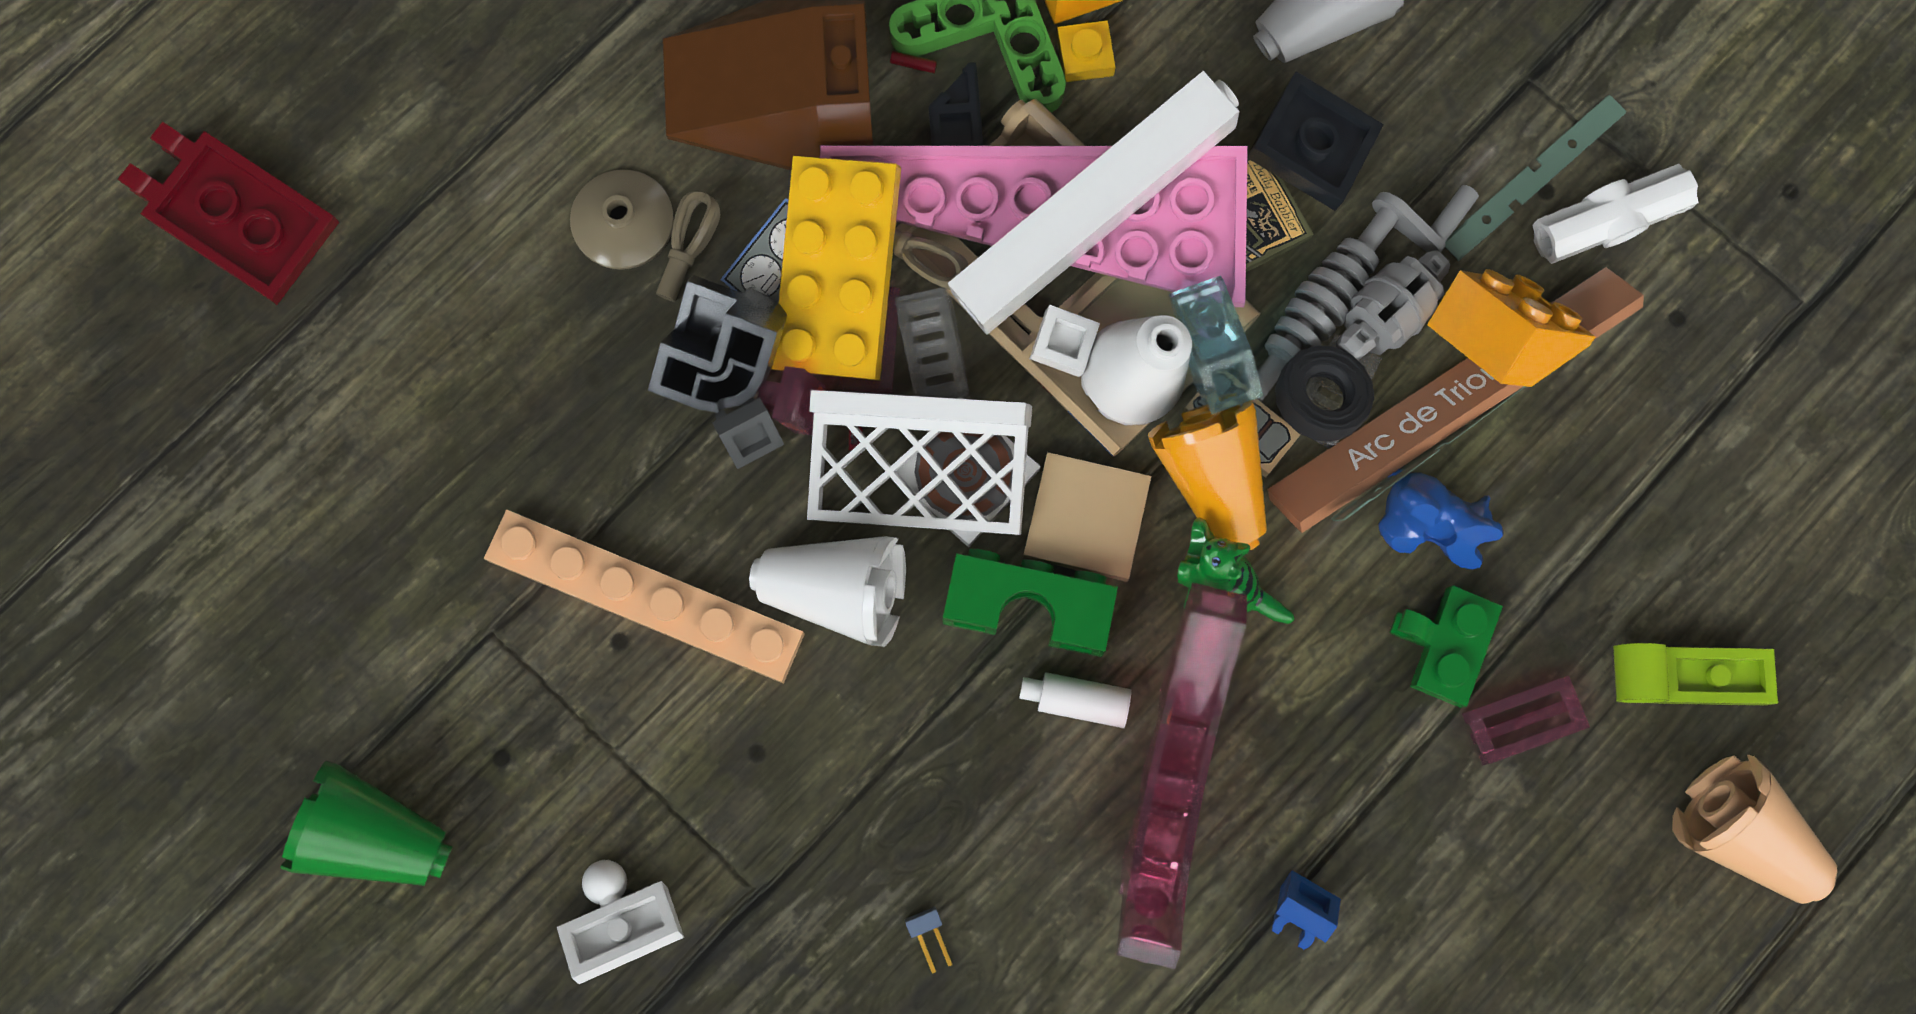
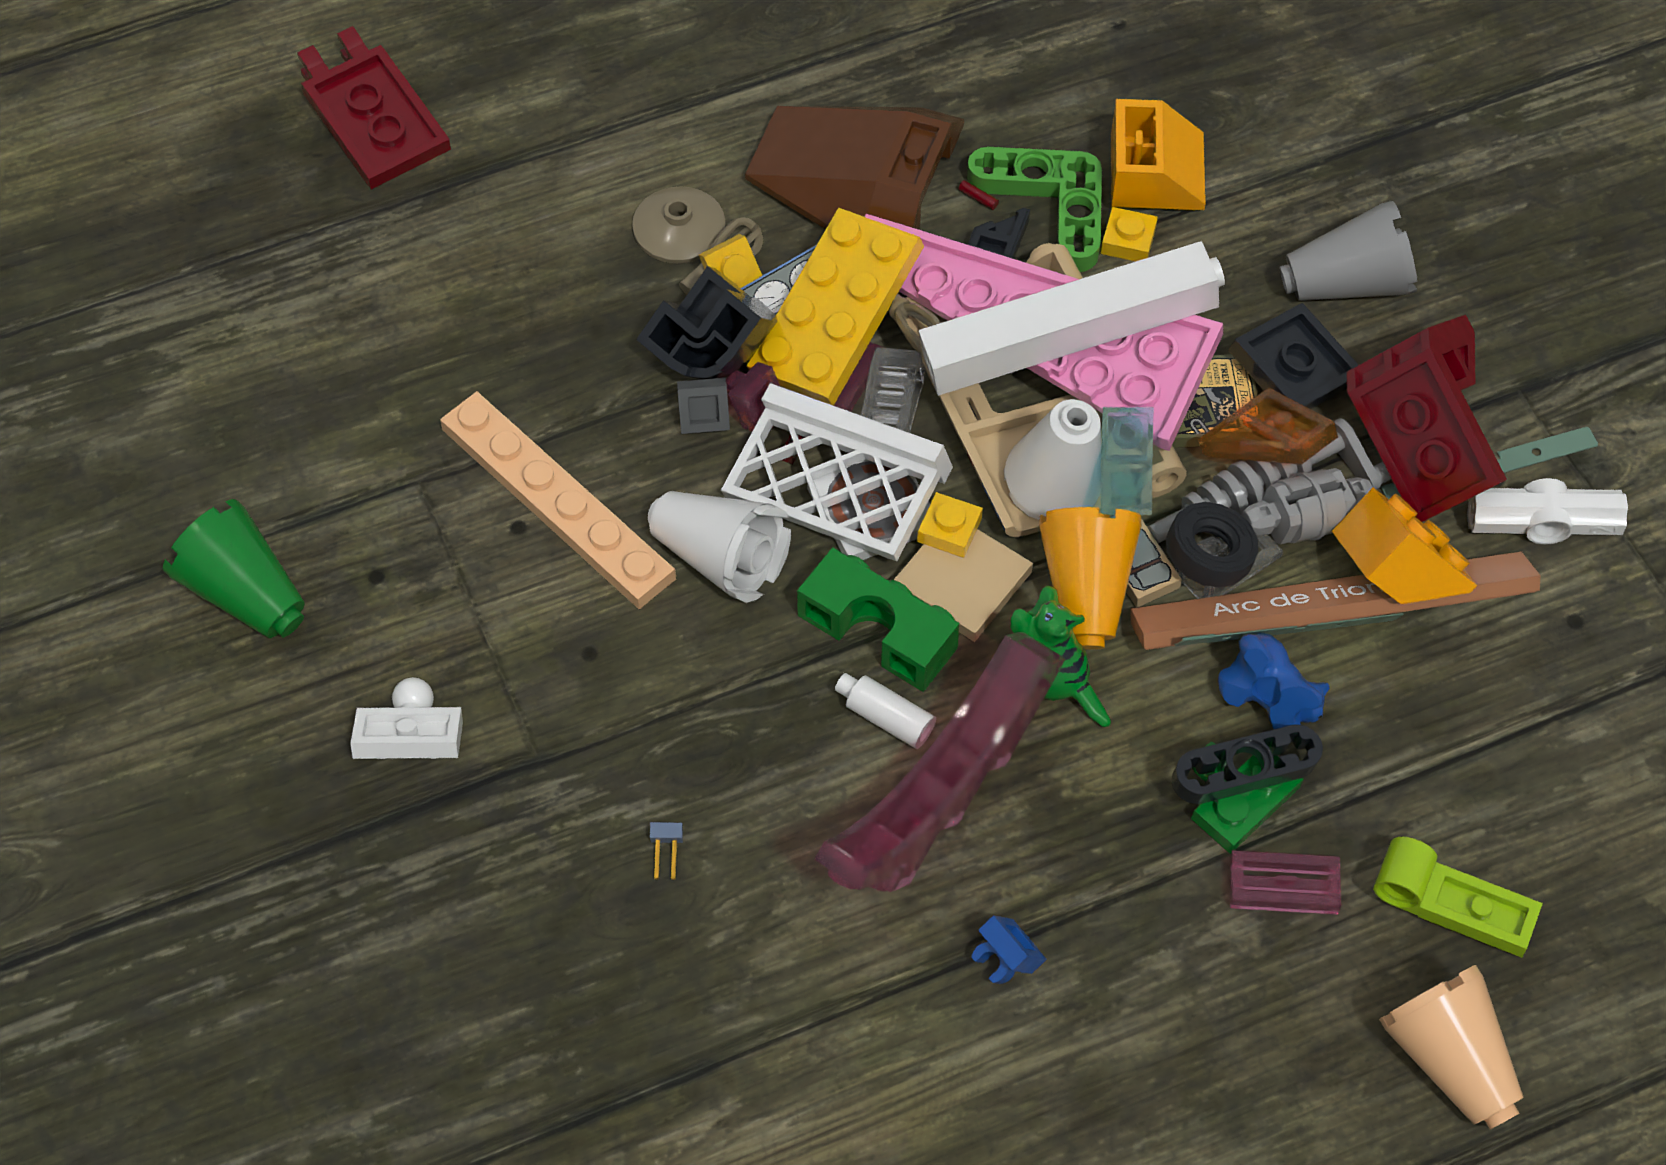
camera: 25 degrees right, 20 degrees down
white plate [1029,305,1100,377] -> none
none -> yellow plate [699,234,762,288]
none -> yellow plate [917,492,983,558]
none -> black beam [1171,725,1323,804]
none -> clear orange wing [1198,387,1338,465]
none -> dark red bracket [1347,314,1507,522]

